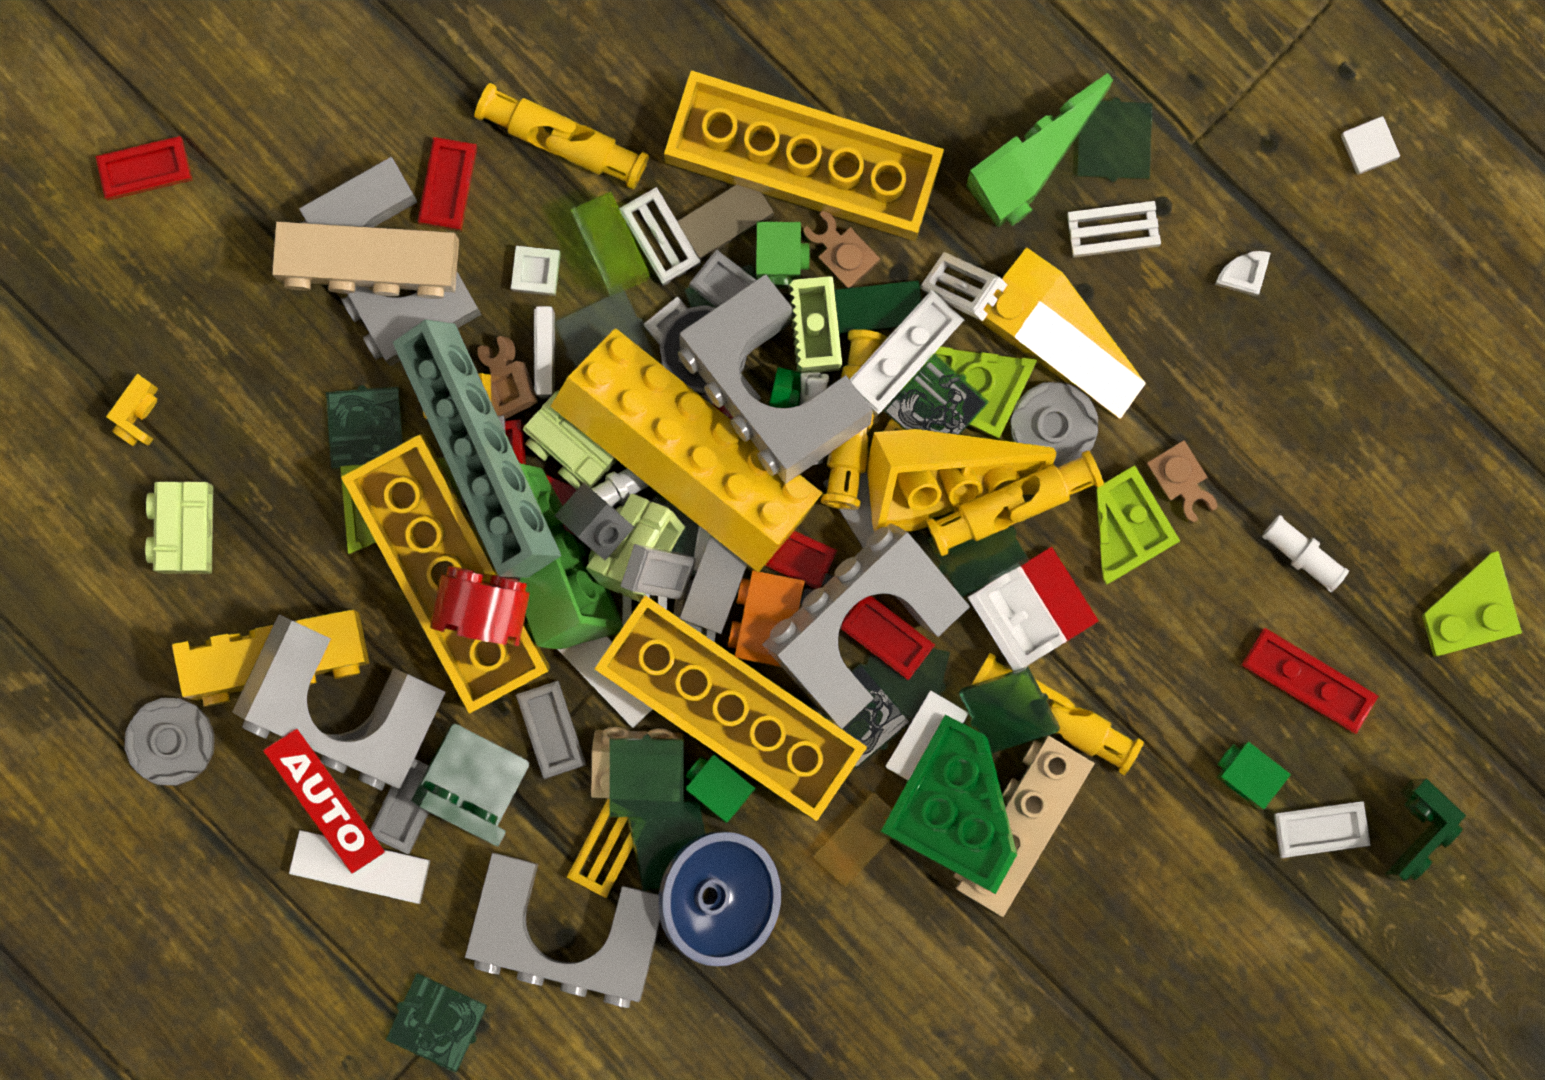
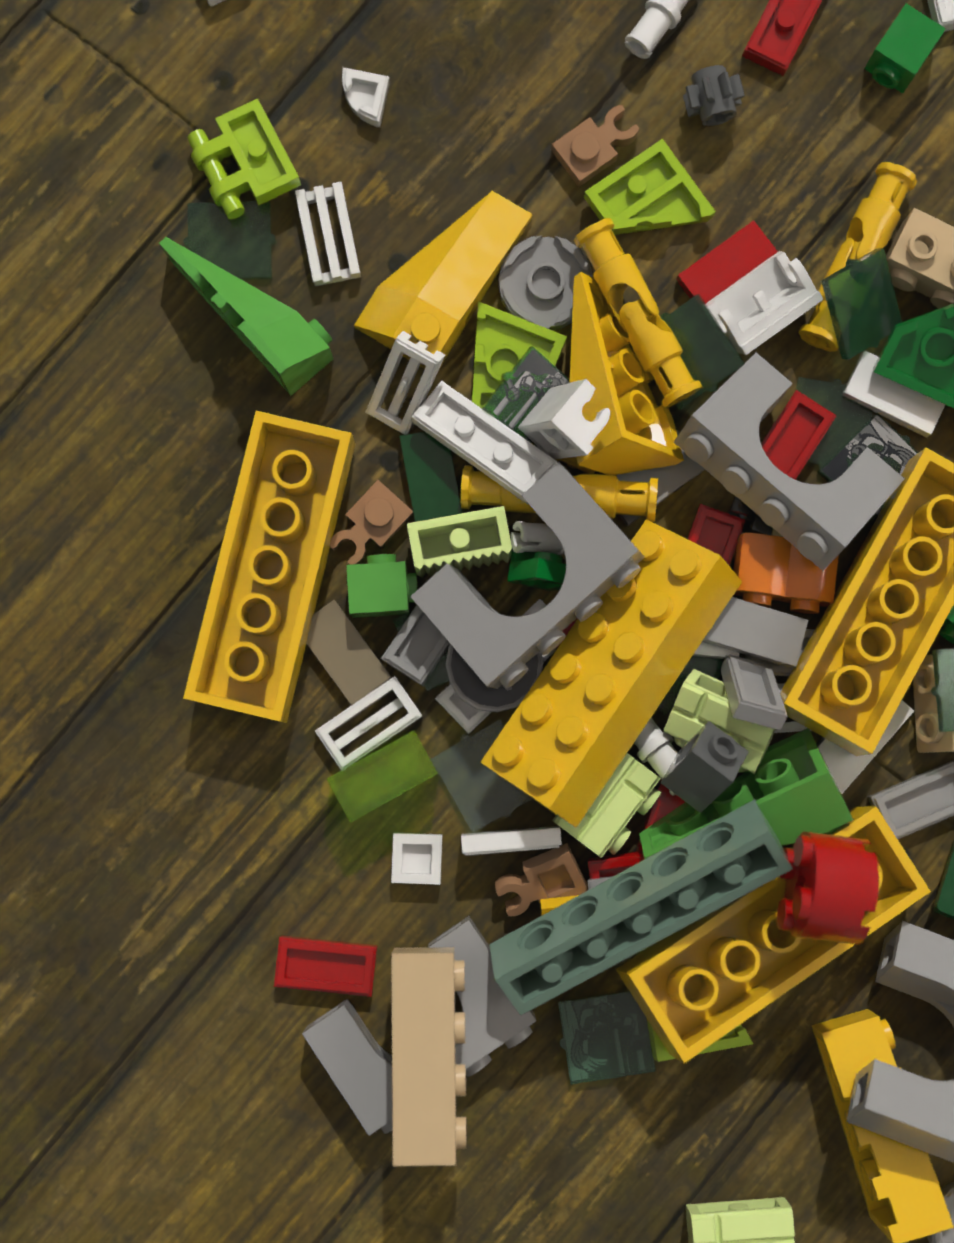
camera: 100 degrees left, 0 degrees up
yellow piece [474,83,649,190] -> none
none -> lime plate [187,98,301,219]
none -> white hinge [518,379,610,460]
none -> dark grey gear [683,65,745,126]

